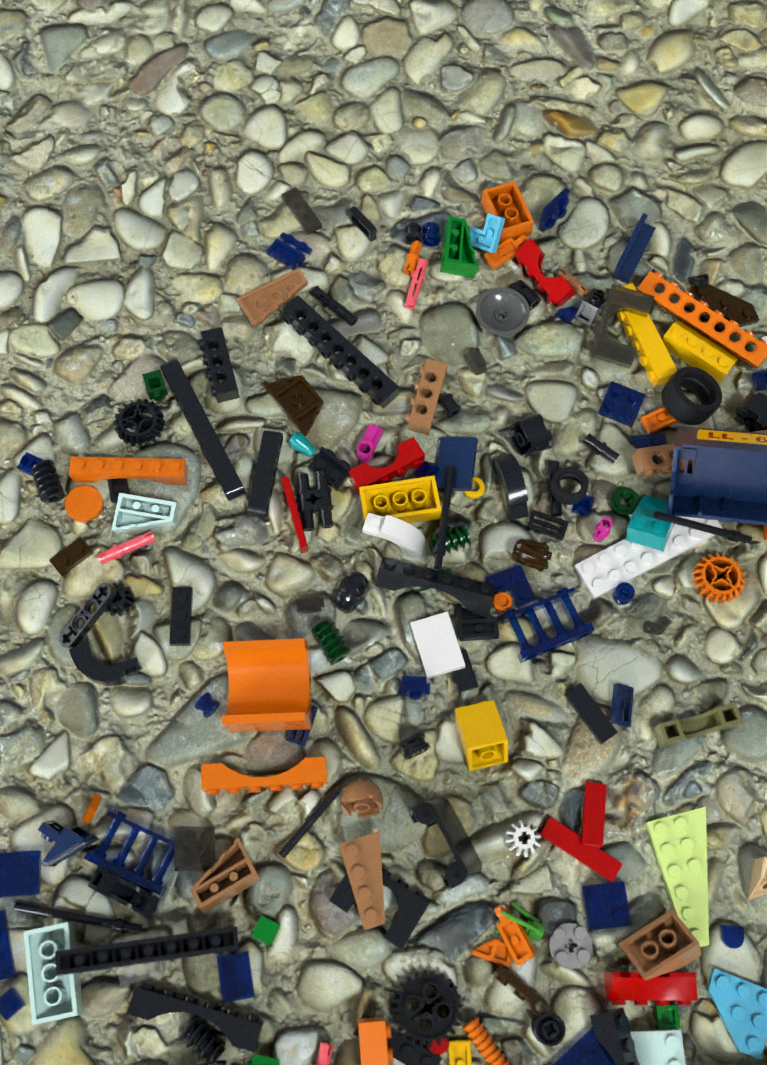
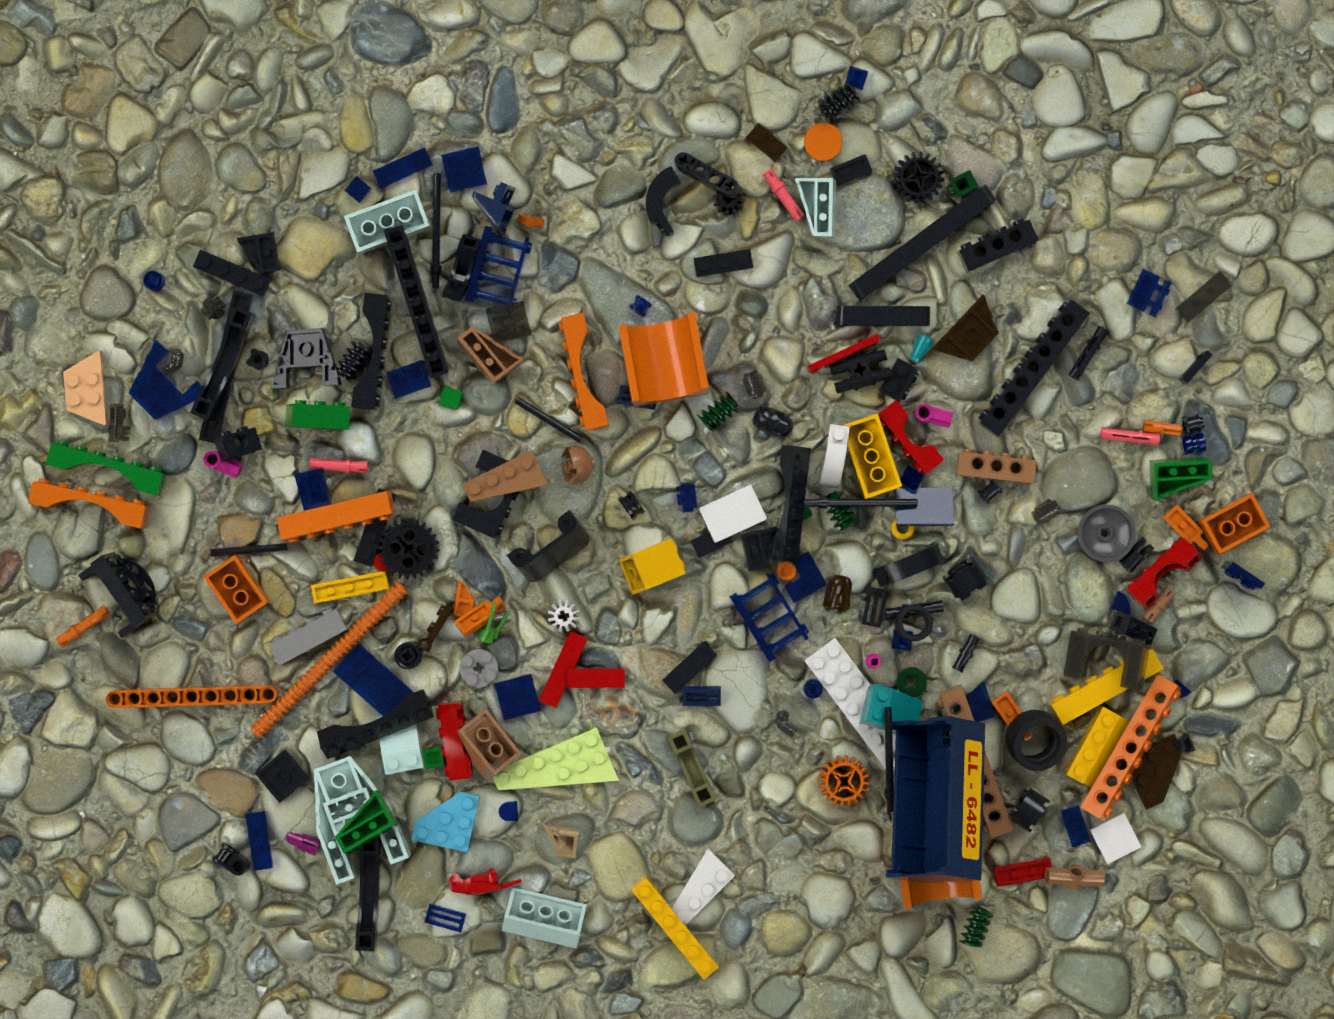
camera: 85 degrees right, 20 degrees up
orange arch [69,457,188,485] -> none
medium nougat wing [237,268,308,329] -> none
medium azure plate [469,213,505,253] -> none
clear blue plate [598,381,646,427] -> none
dark blue fence [612,213,656,284] -> none

